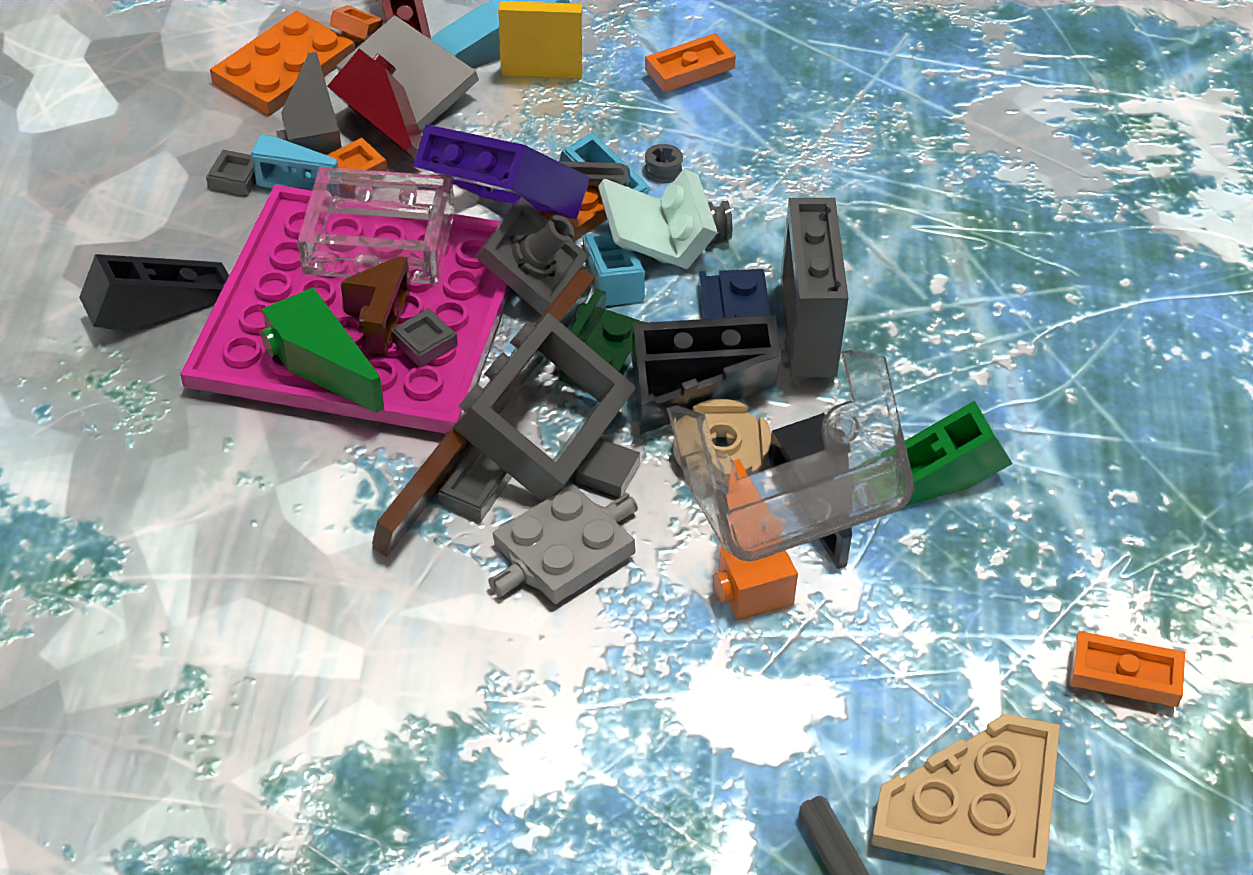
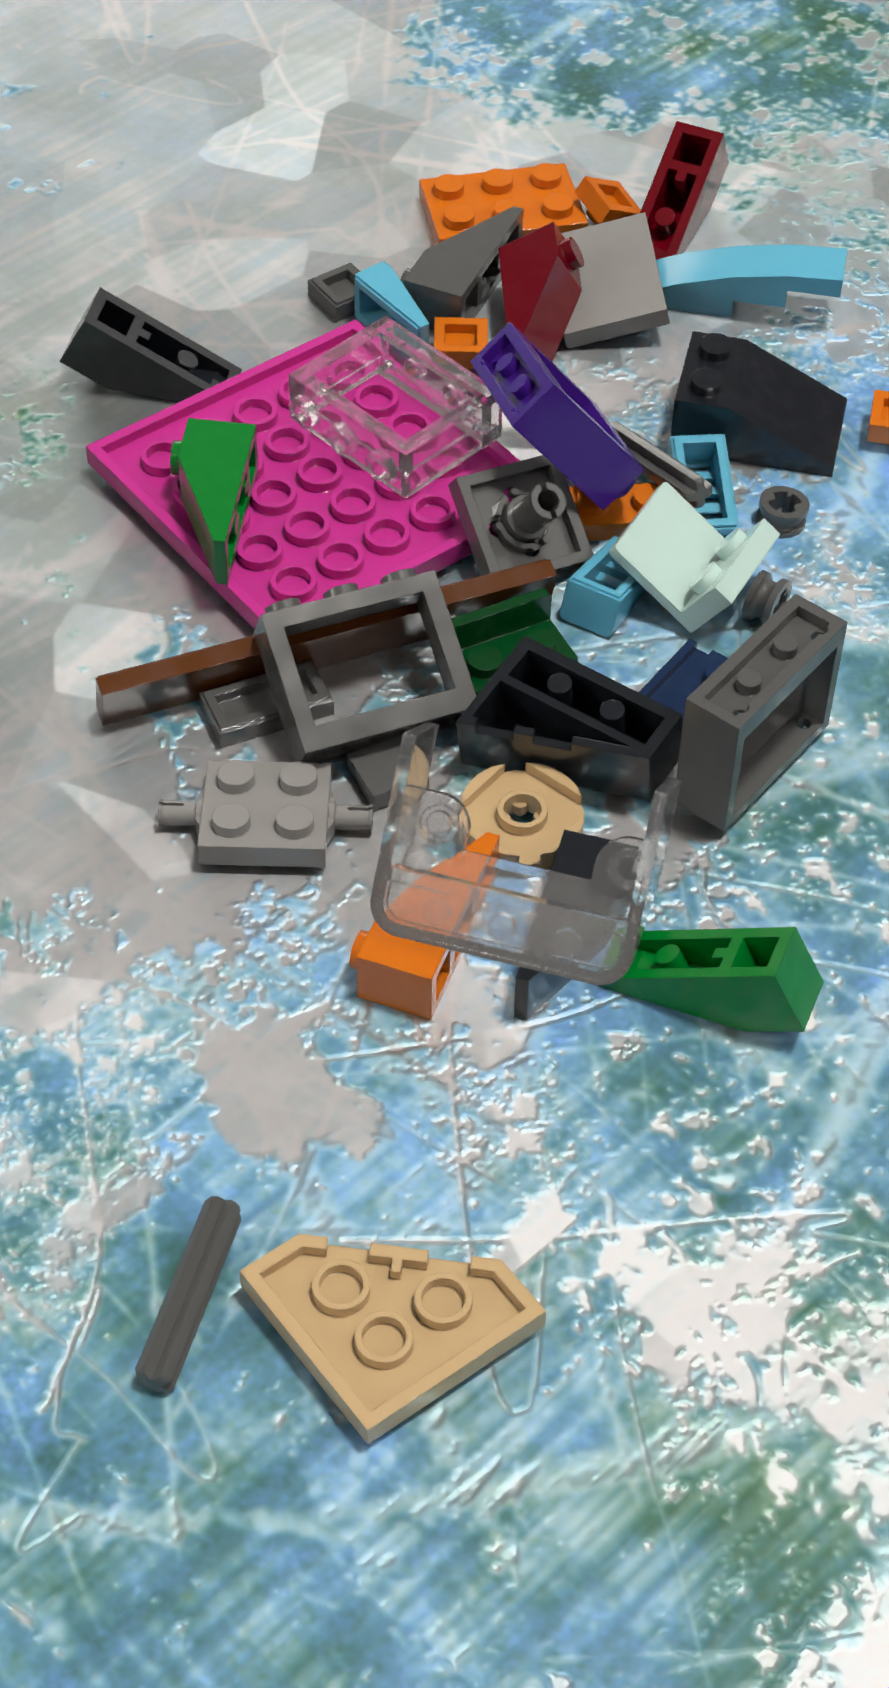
camera: 40 degrees right, 0 degrees up
reddish brown slope [341,256,411,356] -> none
dark grey tile [391,308,458,368] -> none
yellow tile [498,1,583,79] -> none
orange plate [1070,631,1185,707] -> none
none -> black slope [671,331,847,477]

